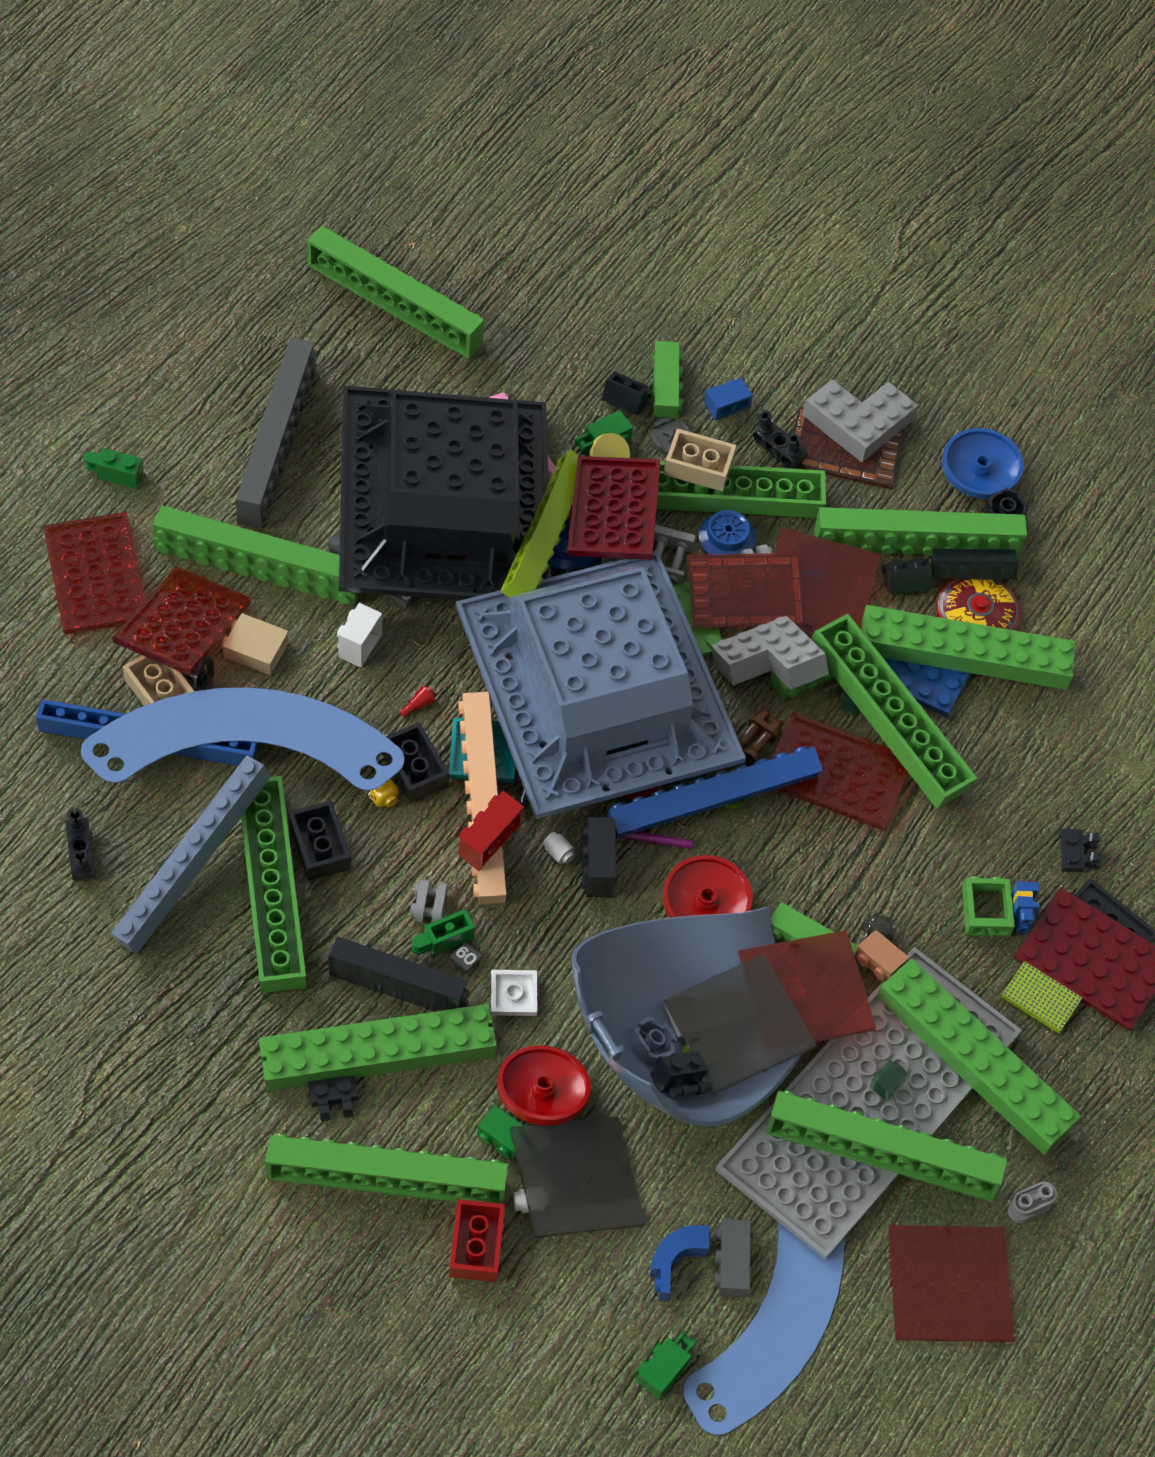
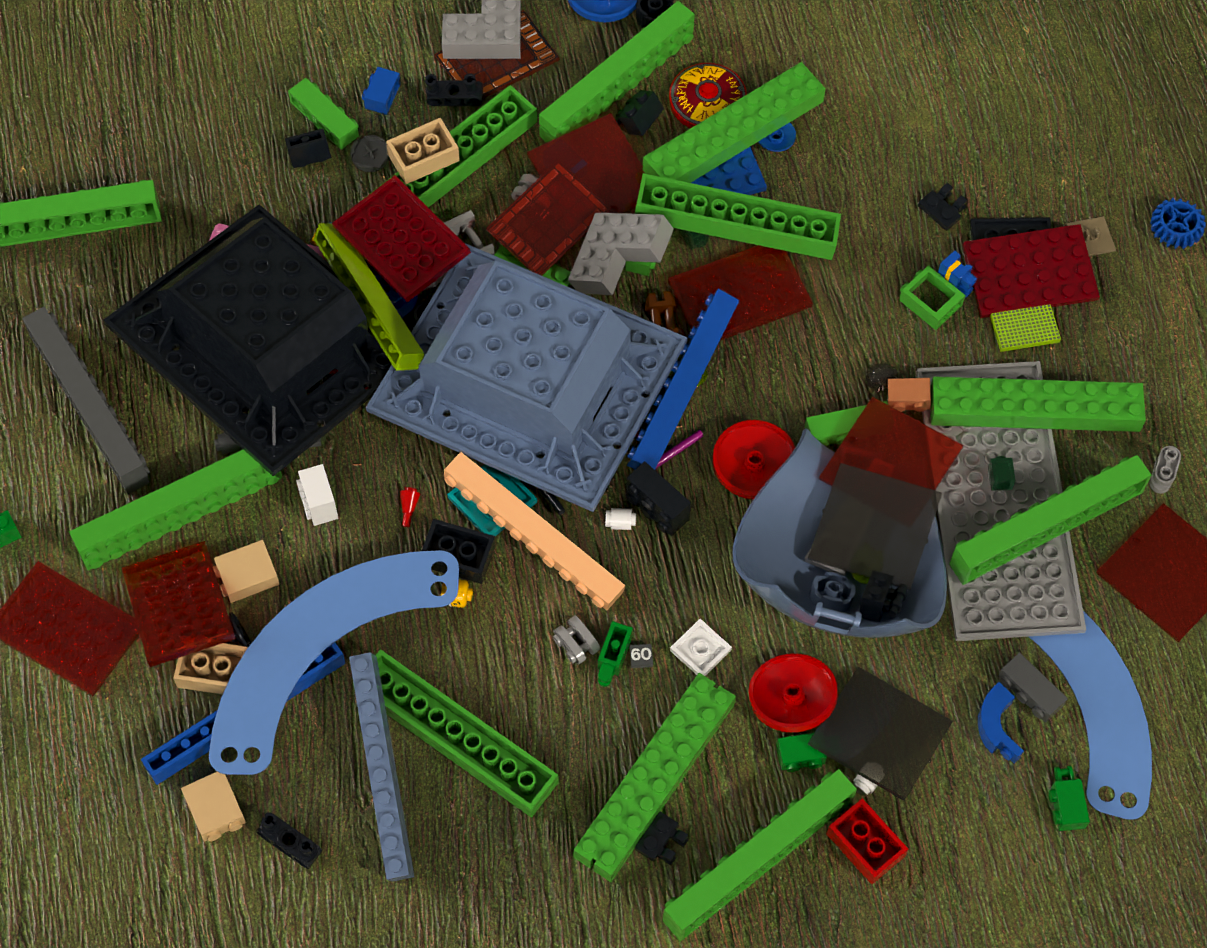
camera: 40 degrees left, 5 degrees up
black brick [288,800,351,881] -> none
black brick [329,936,469,1012] -> none
red brick [458,791,524,871] -> none
green brick [574,410,633,454] -> none
light yellow tile [590,433,630,458] -> none
blue piece [698,510,756,558] -> none
black brick [931,548,1019,580] -> none
none -> tan brick [181,772,246,842]
none -> blue dish [758,122,796,152]

